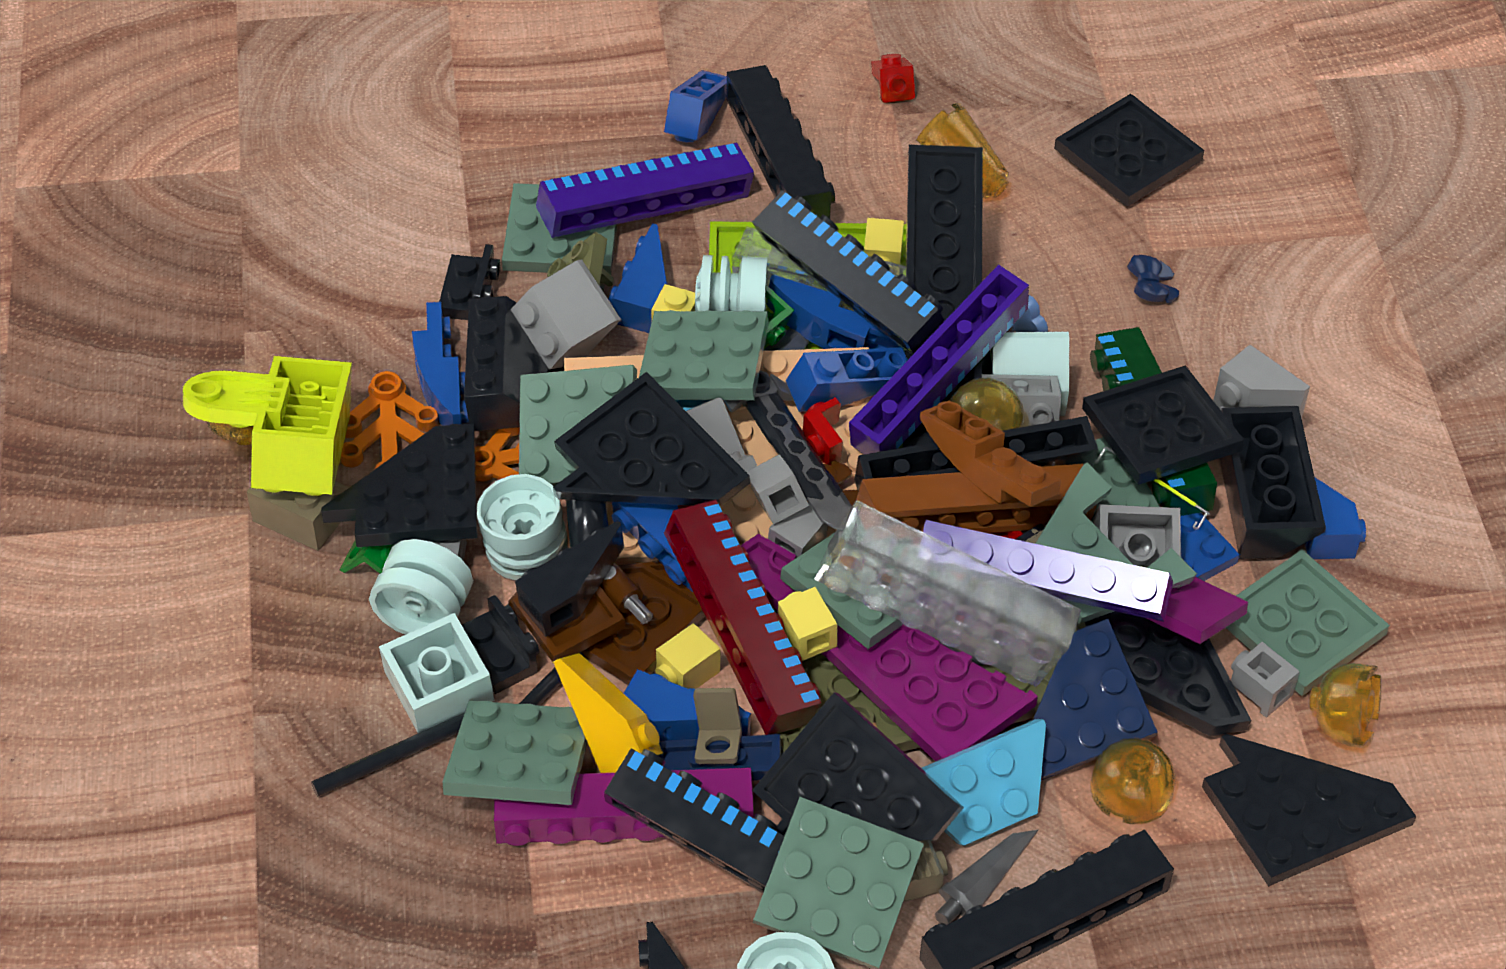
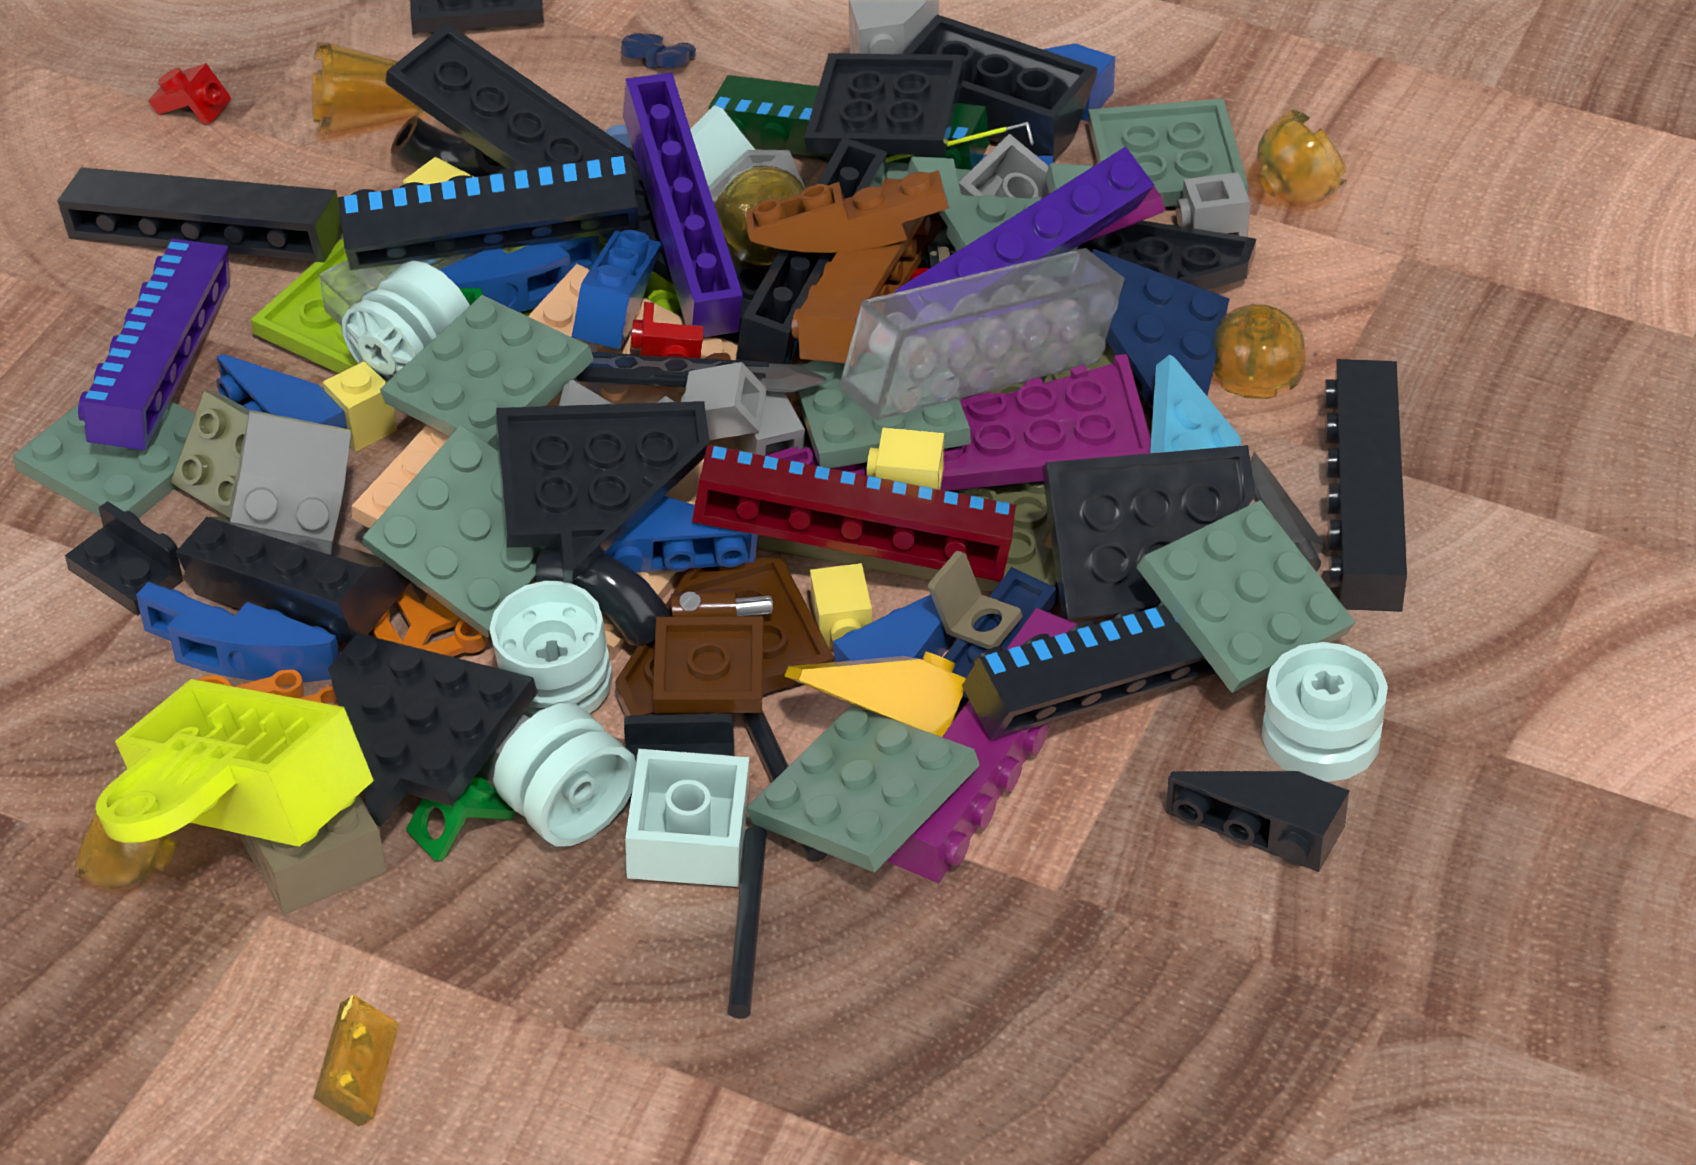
camera: 55 degrees left, 5 degrees down
black slope [515,520,624,637] -> none
blue slope [664,70,727,142] -> none
black wing [1202,734,1416,887] -> none
none -> clear yellow plate [313,994,399,1126]

